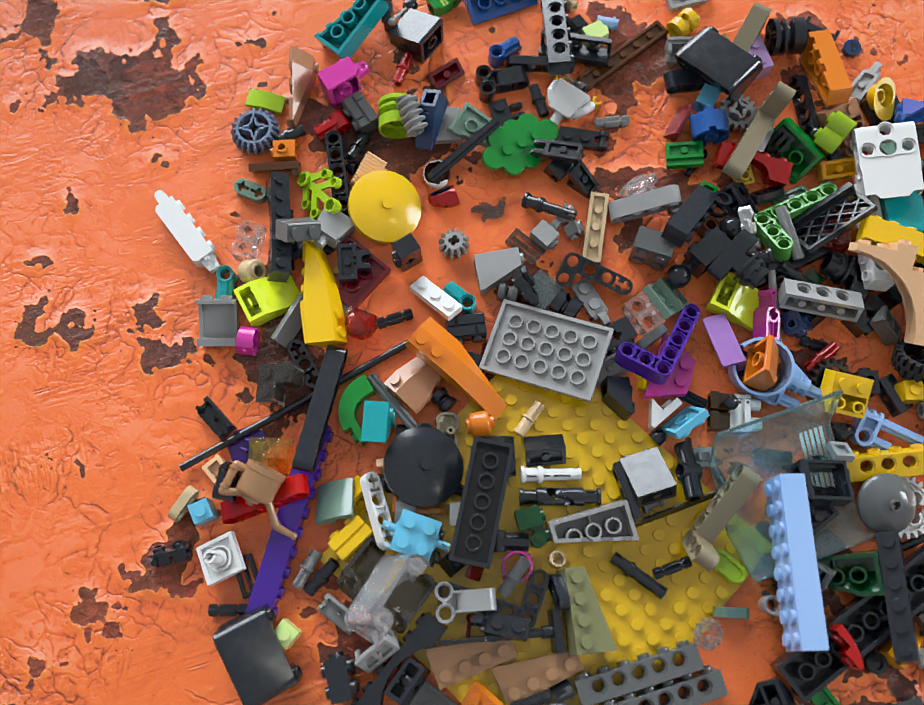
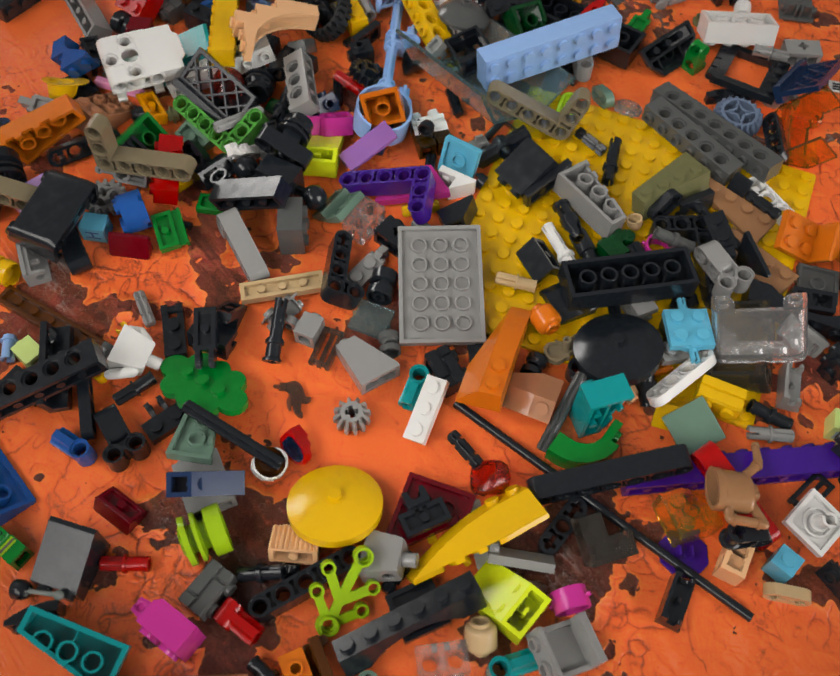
camera: 115 degrees left, 15 degrees down
dark grey brick [275,217,321,243] -> none
black brick [391,233,423,272] -> none
light grey piece [395,94,428,137] -> none
black plate [512,265,540,307] -> none
clear piece [618,172,658,198] -> none
dark grey beam [635,323,669,350] -> none
lime brick [813,110,857,154] -> none
yellow slope [820,368,874,419] -> none

